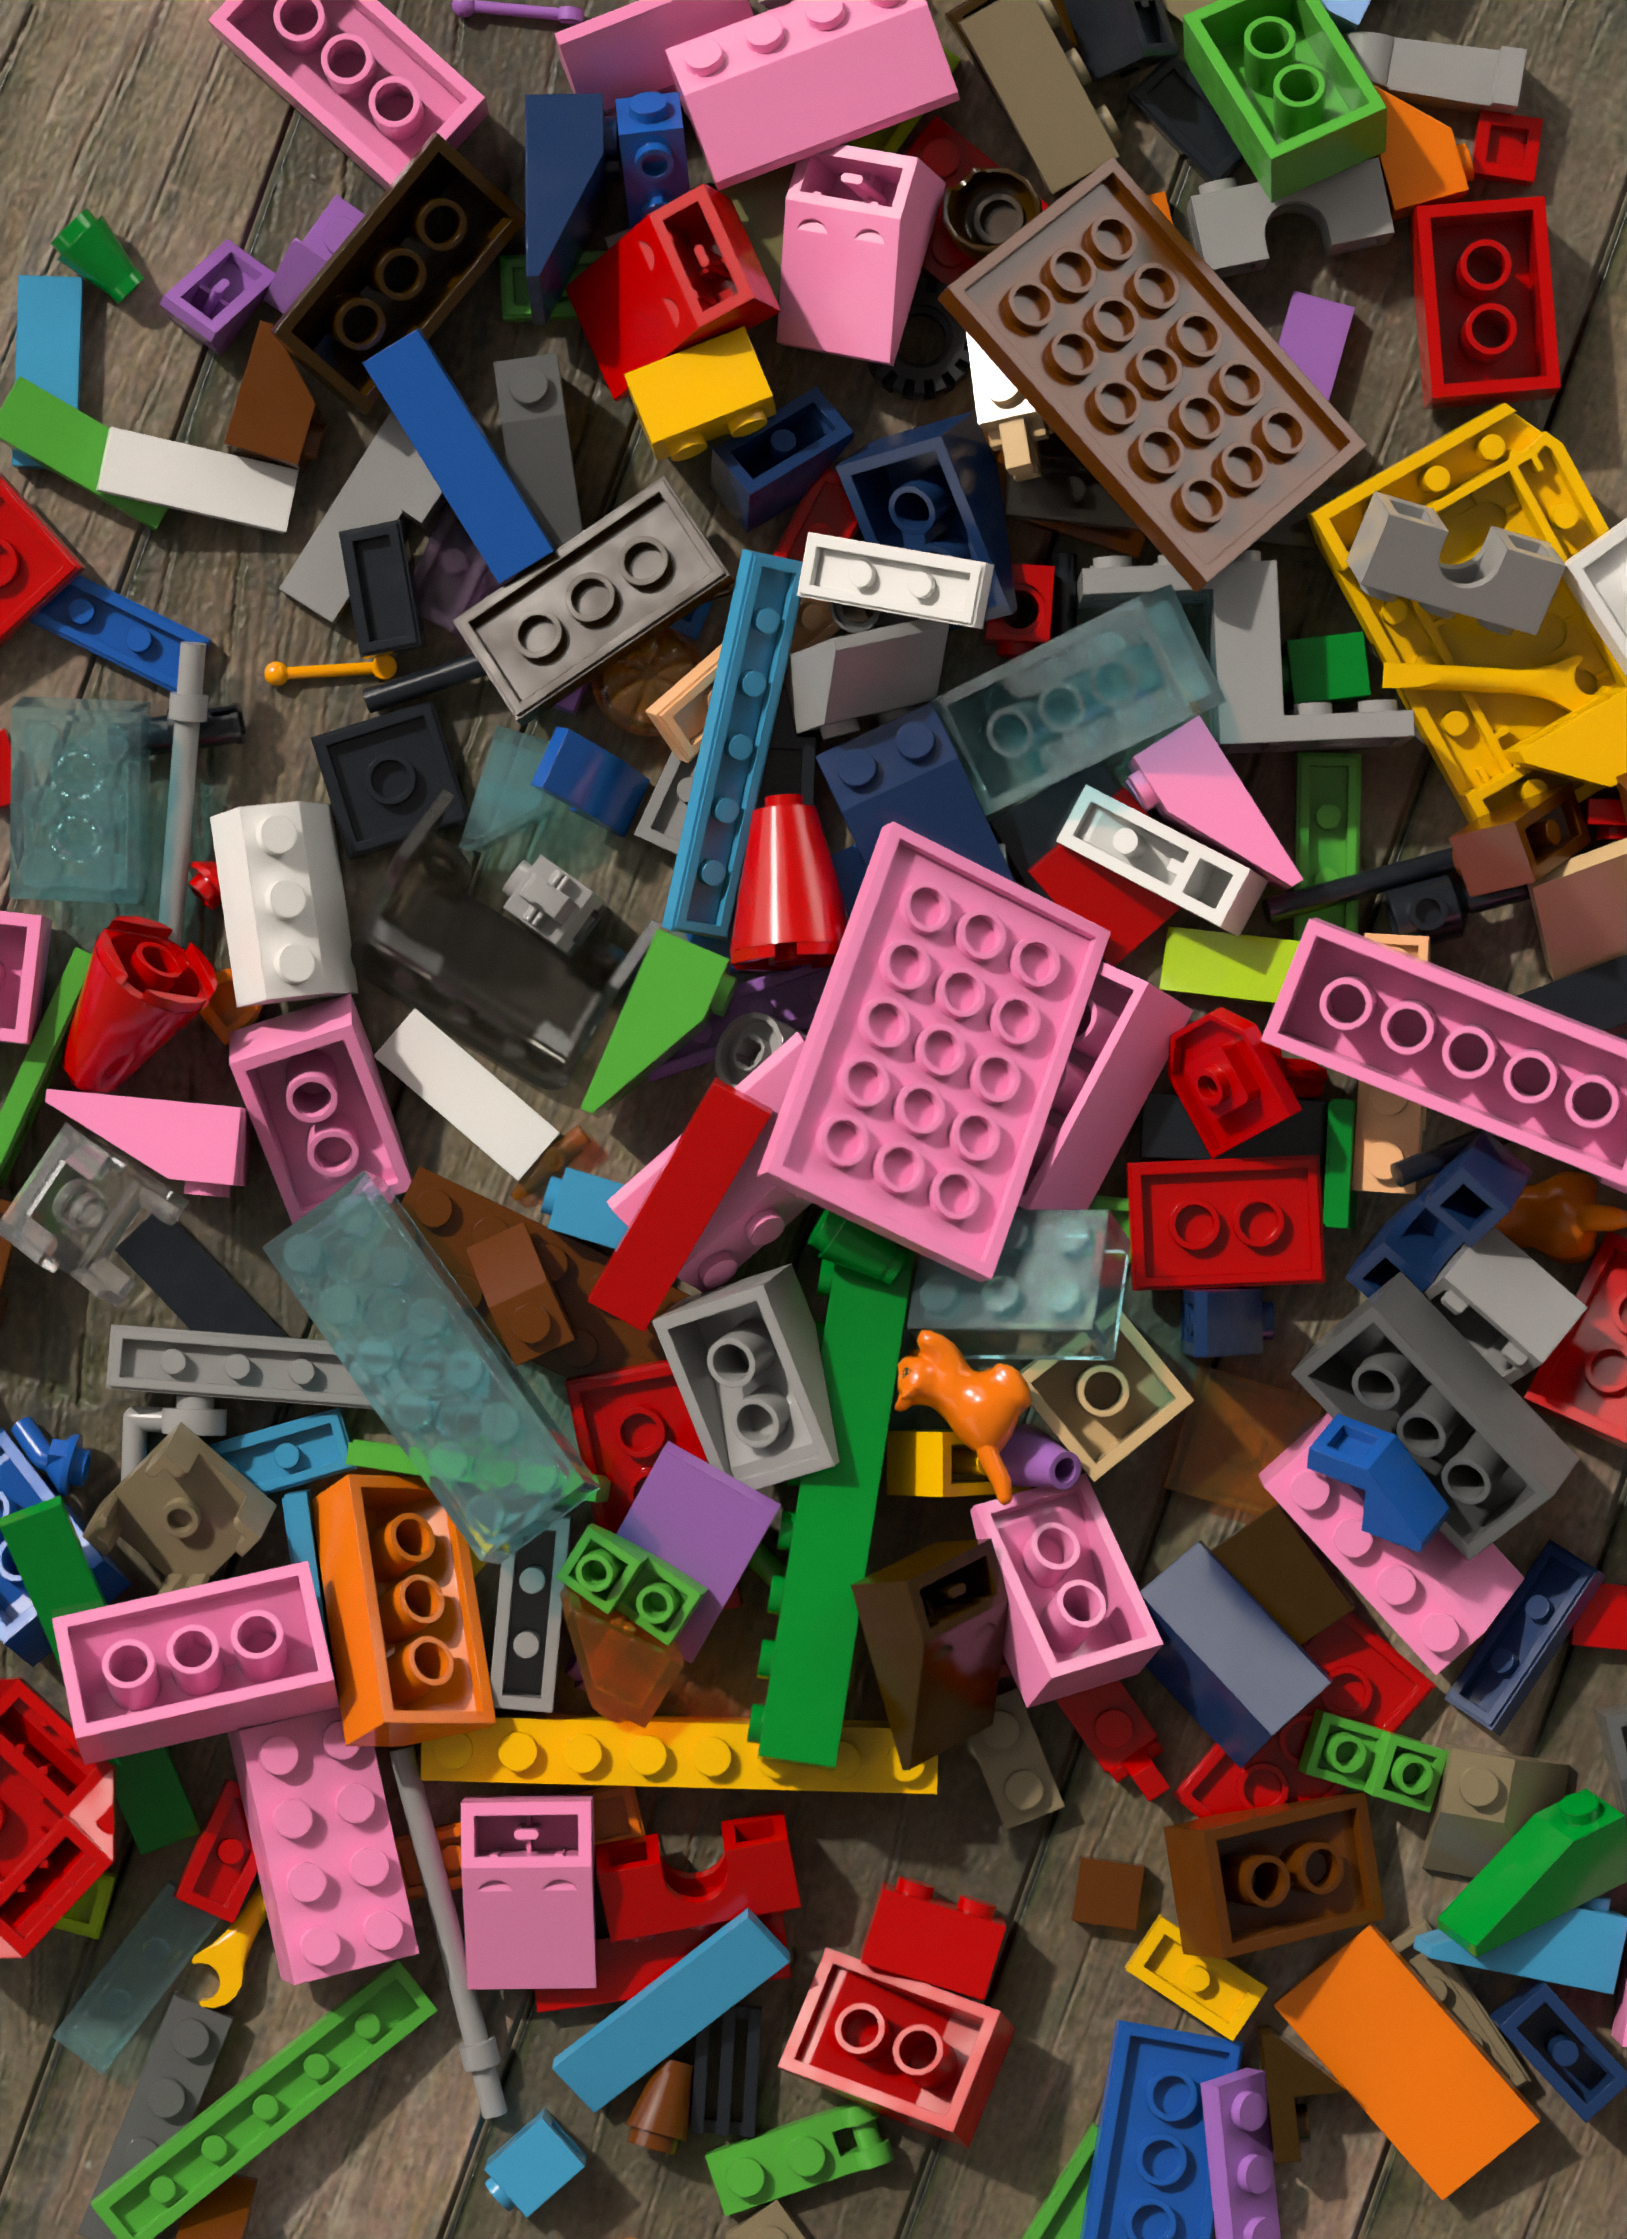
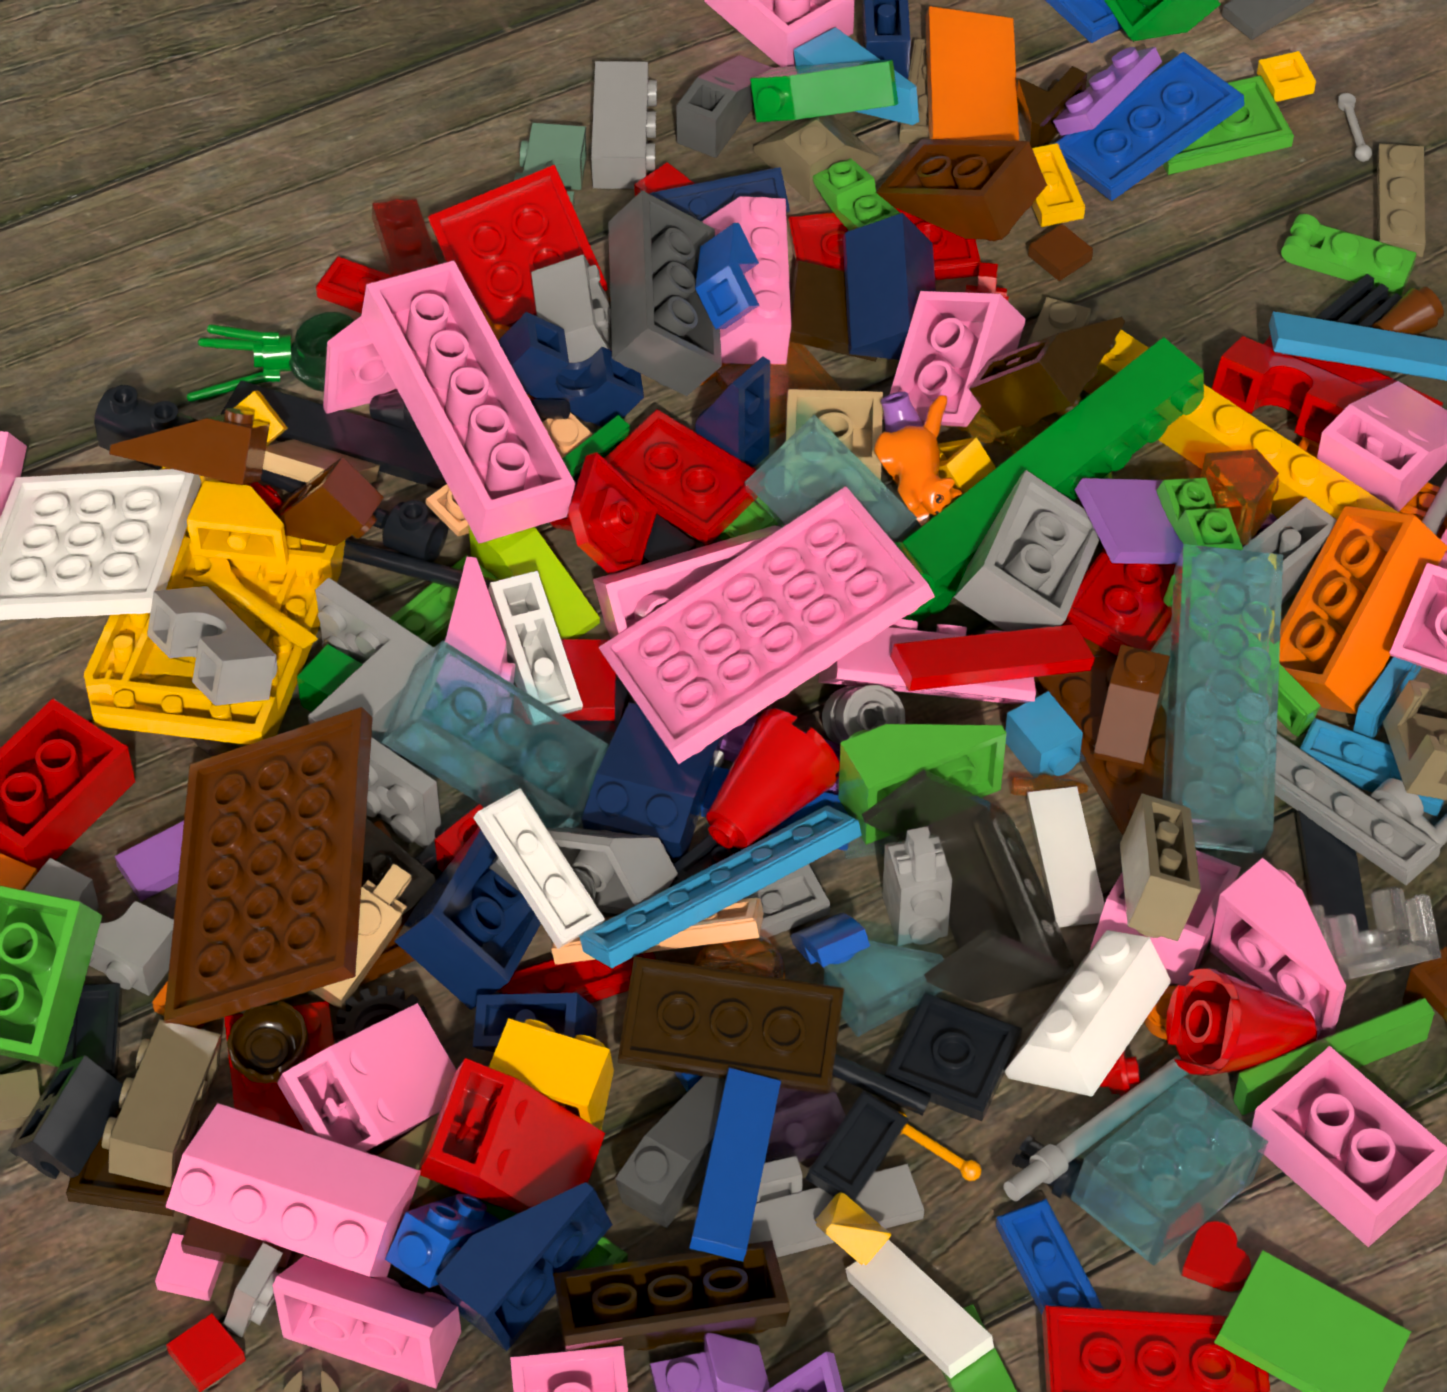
camera: 135 degrees left, 35 degrees down
reddish brown slope [224,320,328,474] -> none
red slope [778,1947,1016,2149] -> none
red brick [860,1876,1006,2000] -> none
none -> yellow slope [815,1192,891,1265]
none -> dark tan brick [1120,794,1201,941]

